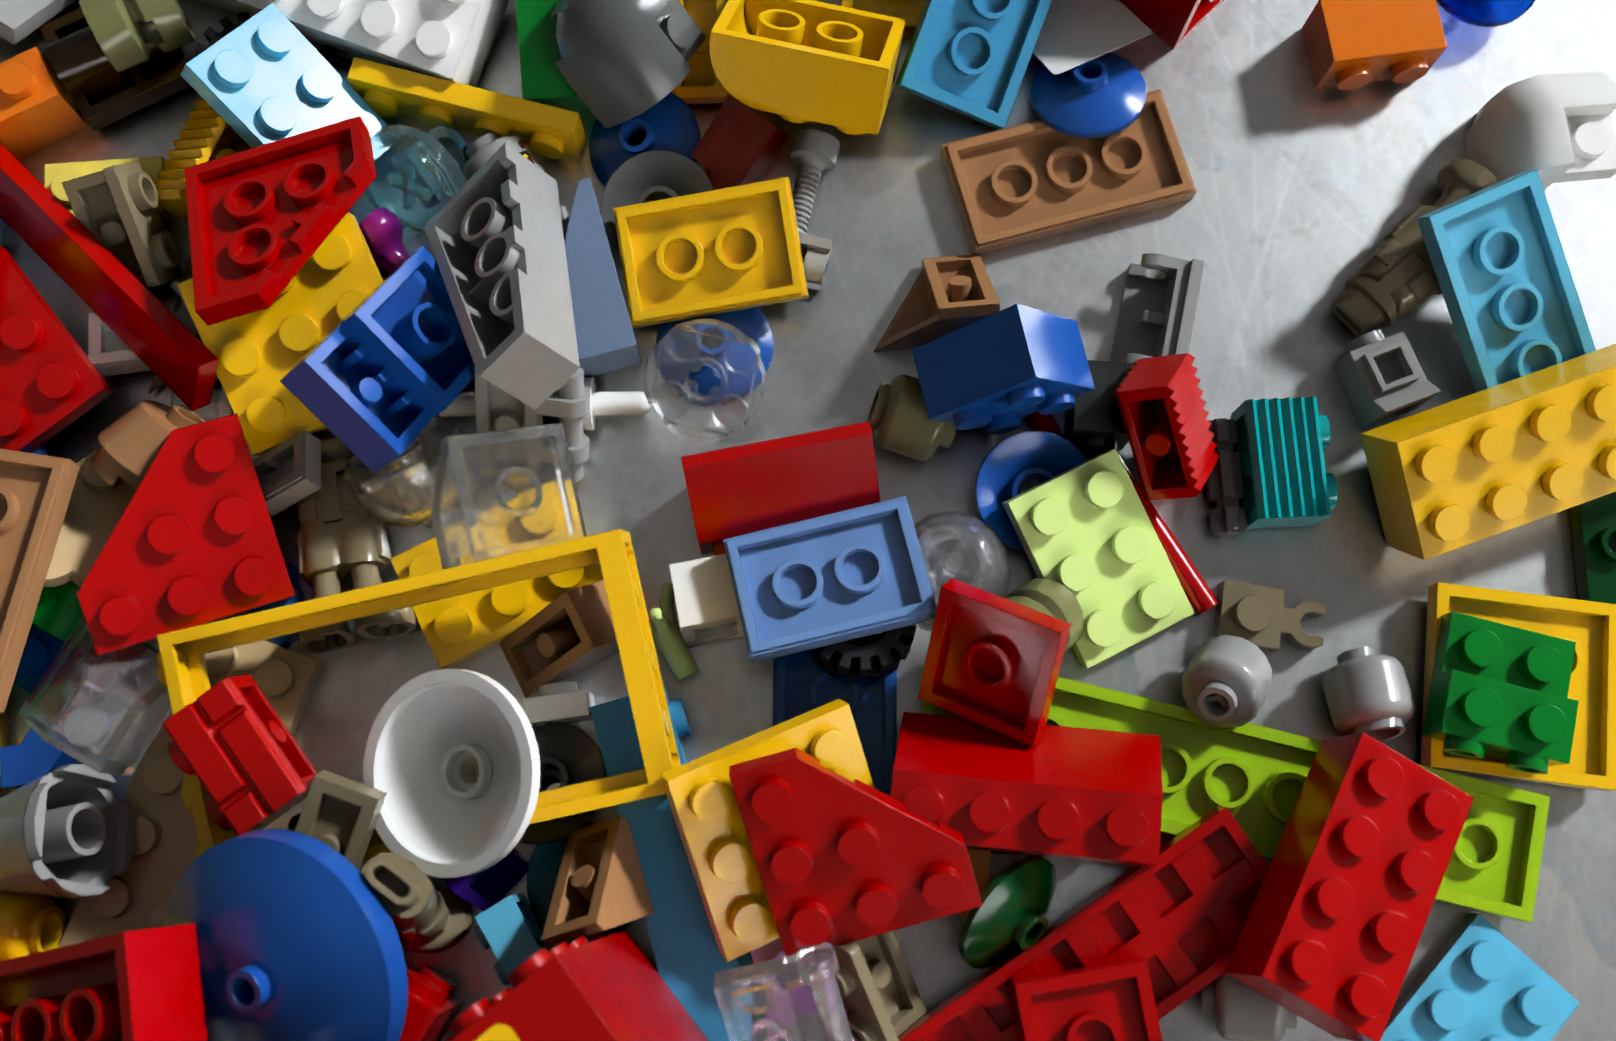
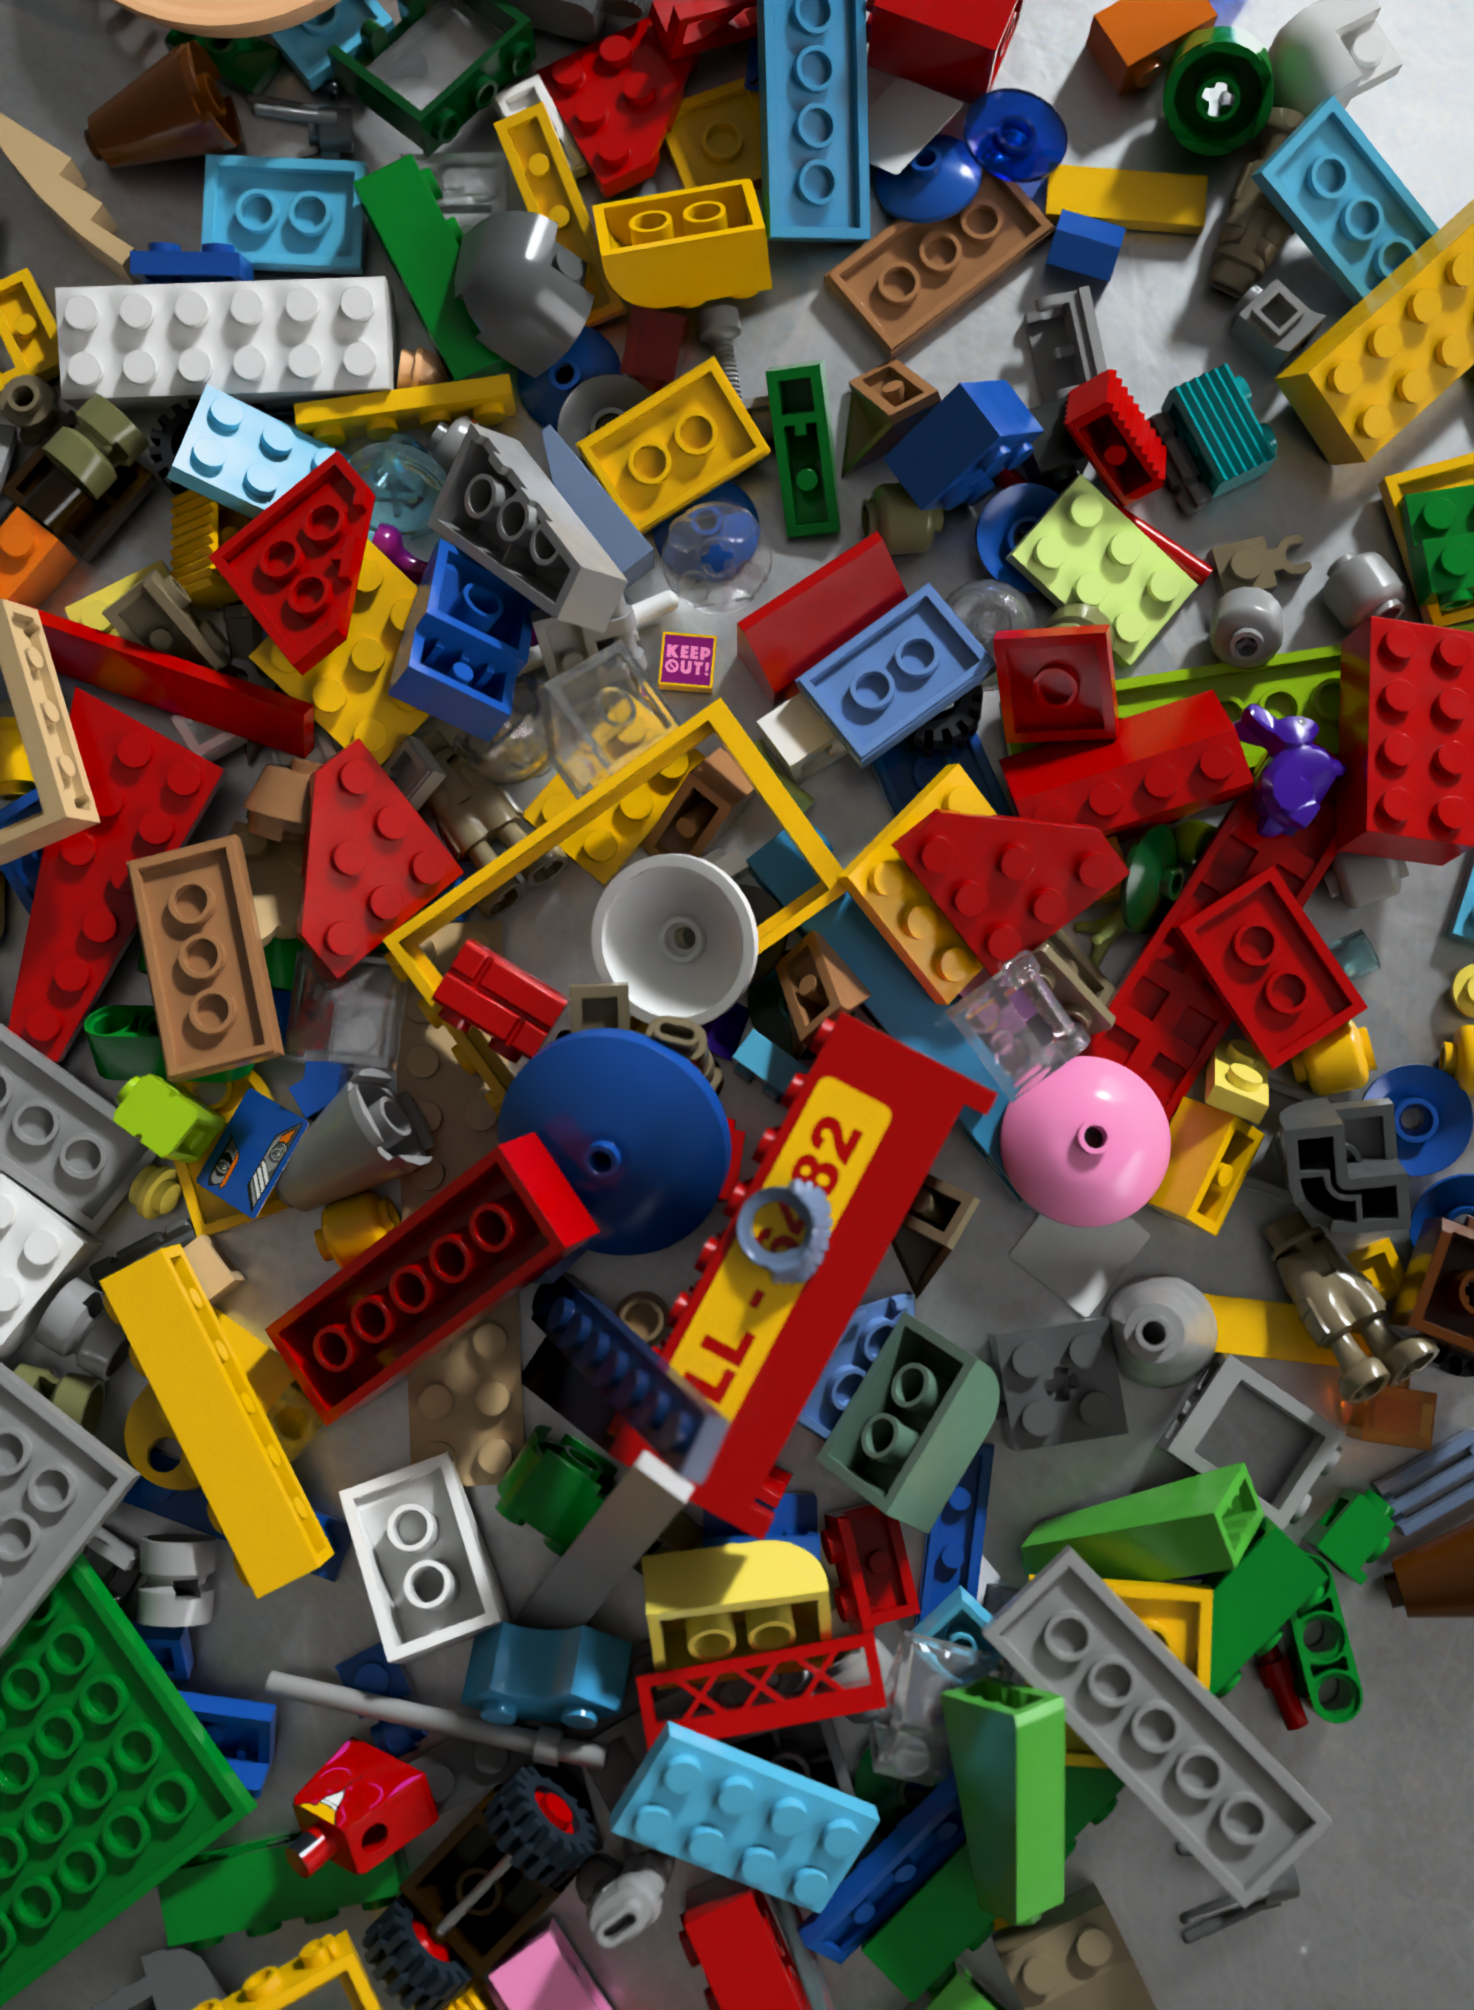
camera: 20 degrees left, 5 degrees up
none -> light nougat plate [397,345,448,389]
none -> tile [658,631,717,694]
none -> green slope [765,360,841,538]
none -> clear blue dish [963,88,1068,183]
none -> yellow tile [1044,164,1208,235]
none -> blue piece [1046,209,1126,282]
none -> yellowish green bar [1075,906,1127,969]
none -> green brick [1163,26,1274,156]
none -> lime hinge [1173,820,1217,866]
none -> dark purple animal [1233,703,1348,838]

